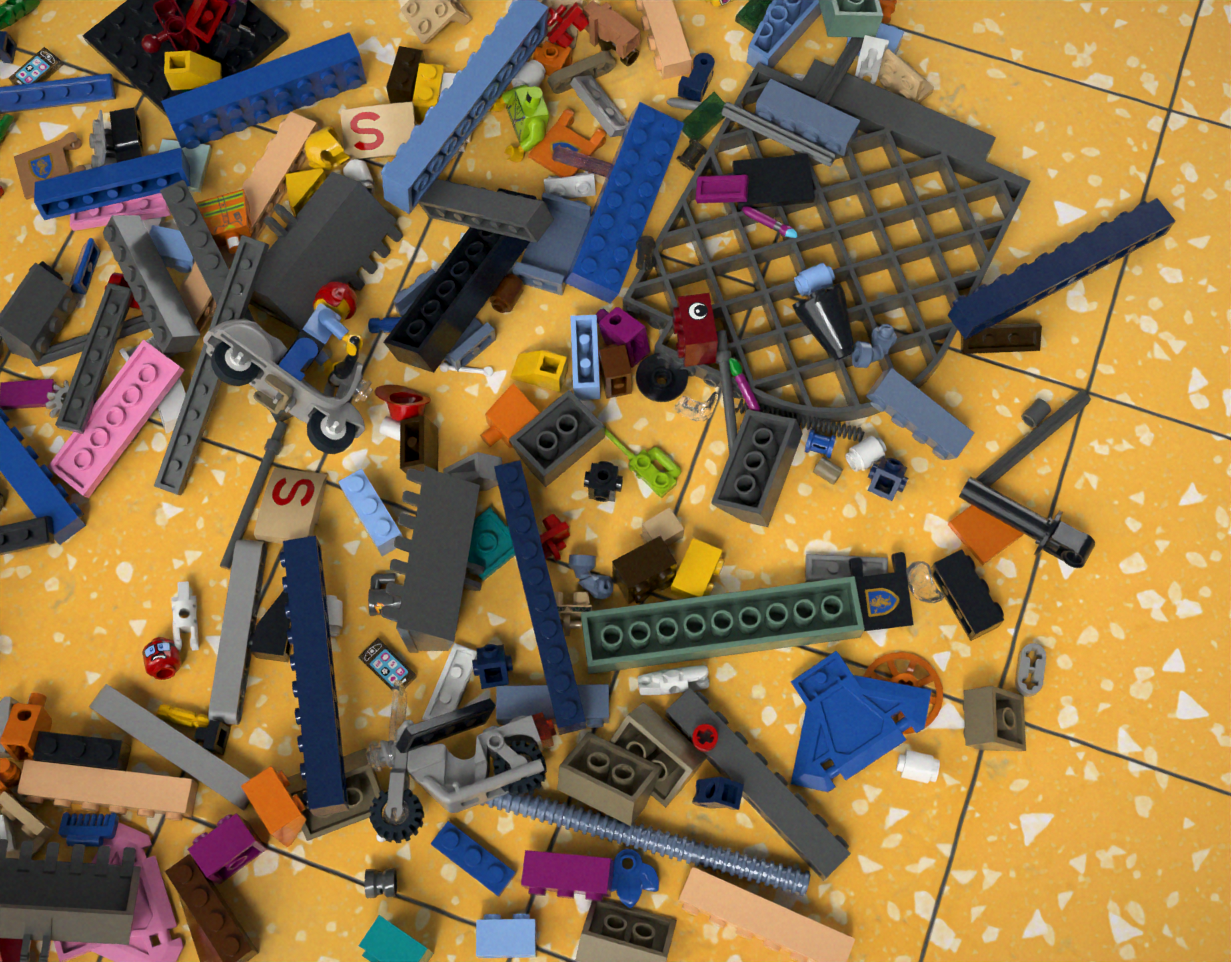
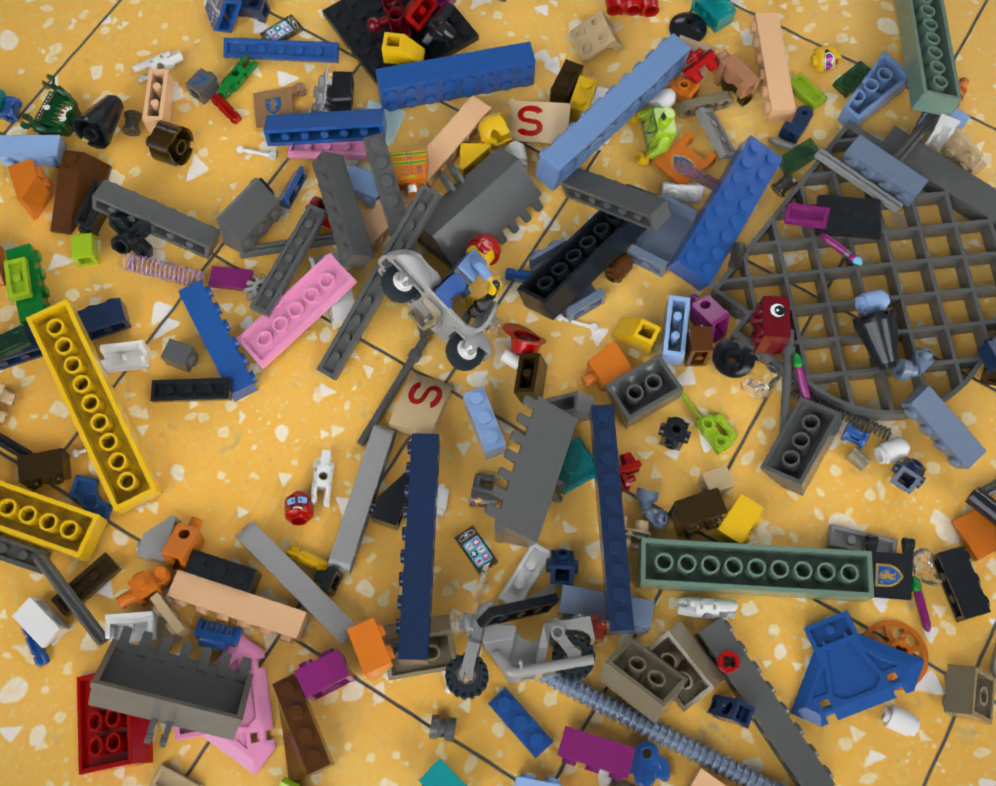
camera: 10 degrees right, 0 degrees up
none -> white hinge [236,145,277,160]
none -> lime tile [791,72,828,111]
none -> magenta piece [912,576,931,632]

